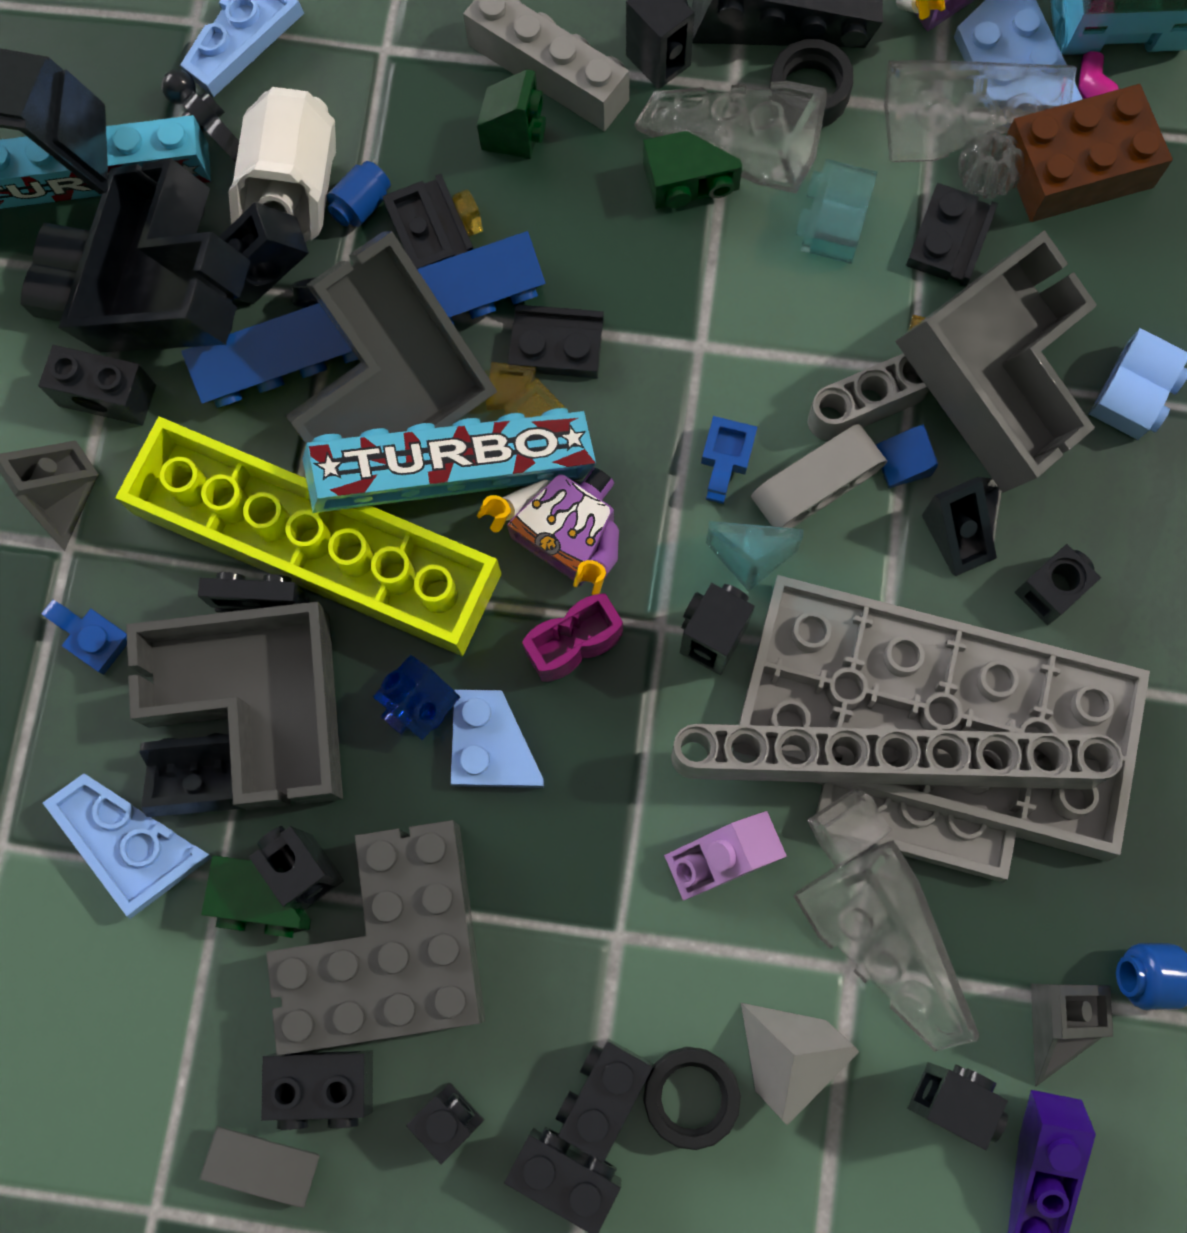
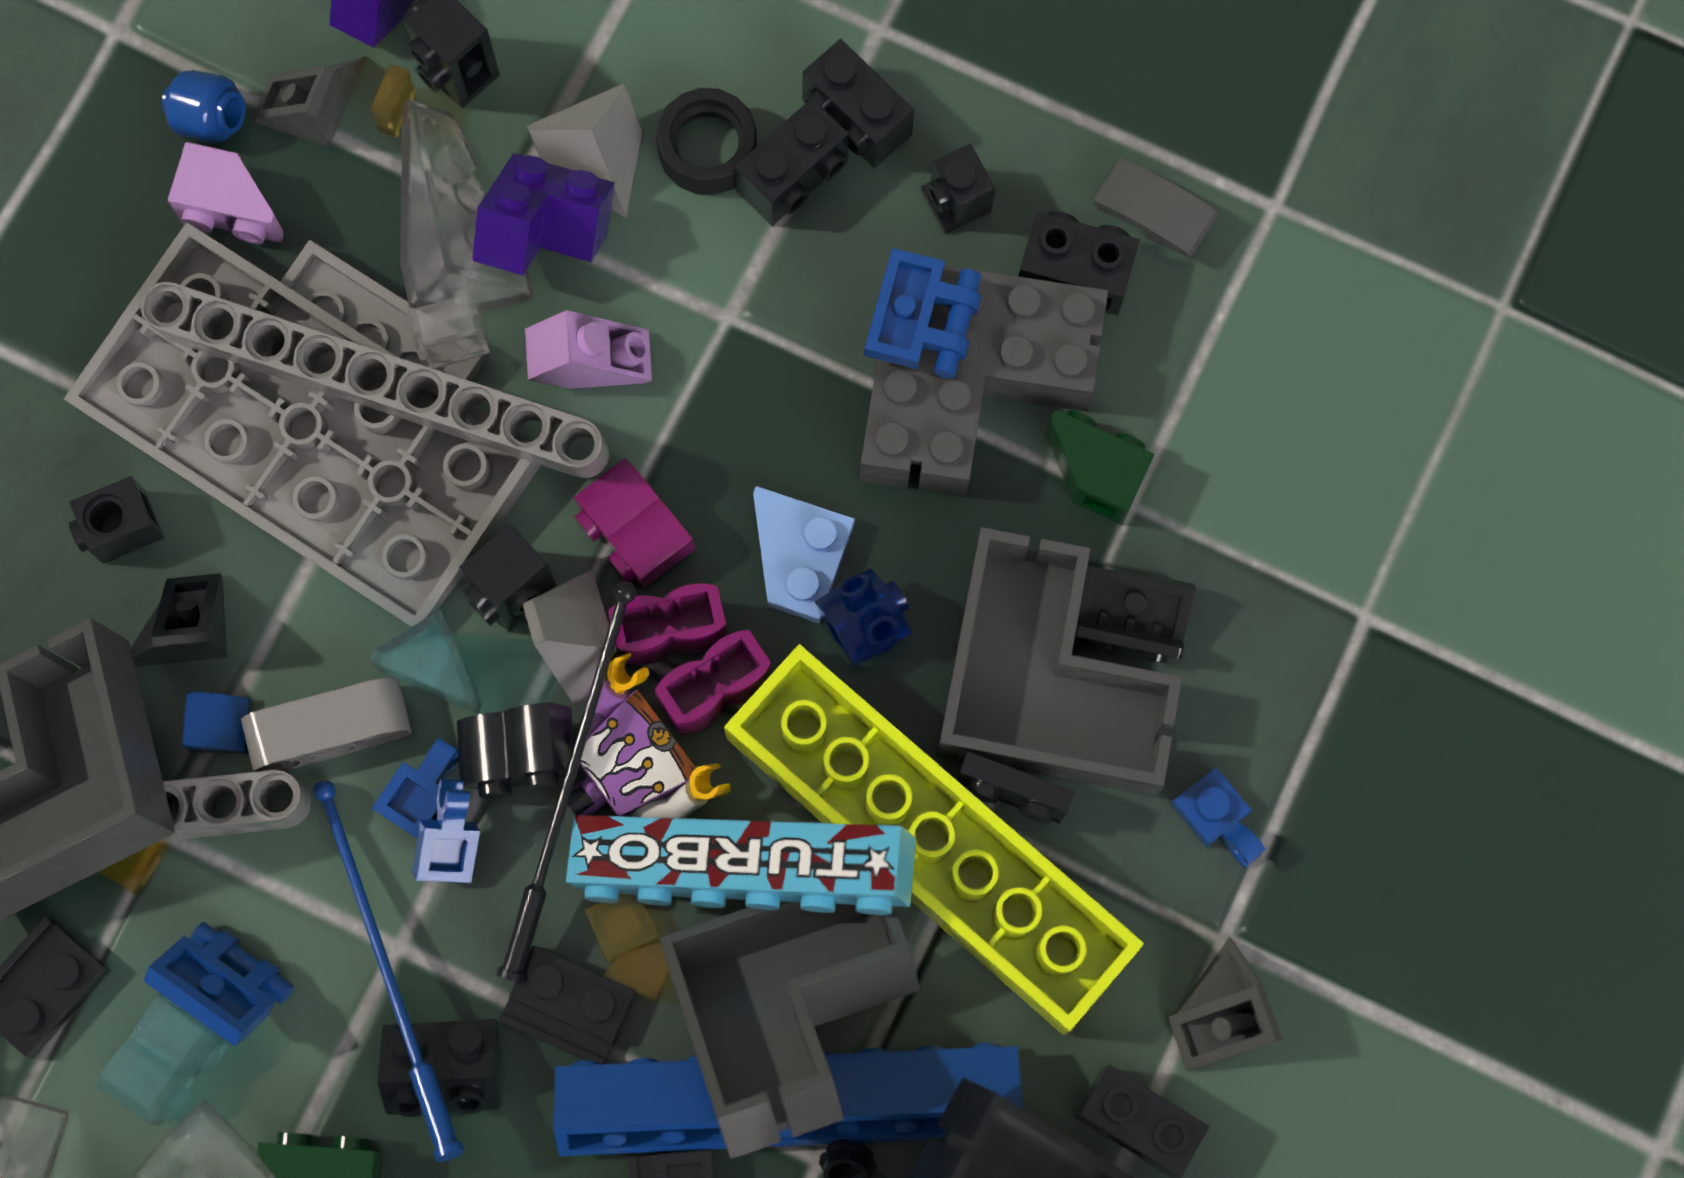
camera: 170 degrees left, 0 degrees up
light blue wing [43,773,212,919] -> none
black brick [249,826,344,910] -> none
none -> blue plate [143,922,295,1047]
none -> lavender slope [167,142,285,244]
none -> blue piece [313,780,464,1162]
none -> clear yellow tile [371,64,416,138]
none -> black bracket [378,1019,500,1117]
none -> plate [412,779,480,883]
none -> black brick [457,702,574,799]
none -> dark purple brick [472,153,615,276]
none -> black piece [496,581,636,983]
none -> light grey slope [523,569,617,706]
none -> magenta brick [573,457,696,589]
none -> magenta brick [655,630,772,735]
none -> blue plate [864,248,982,379]

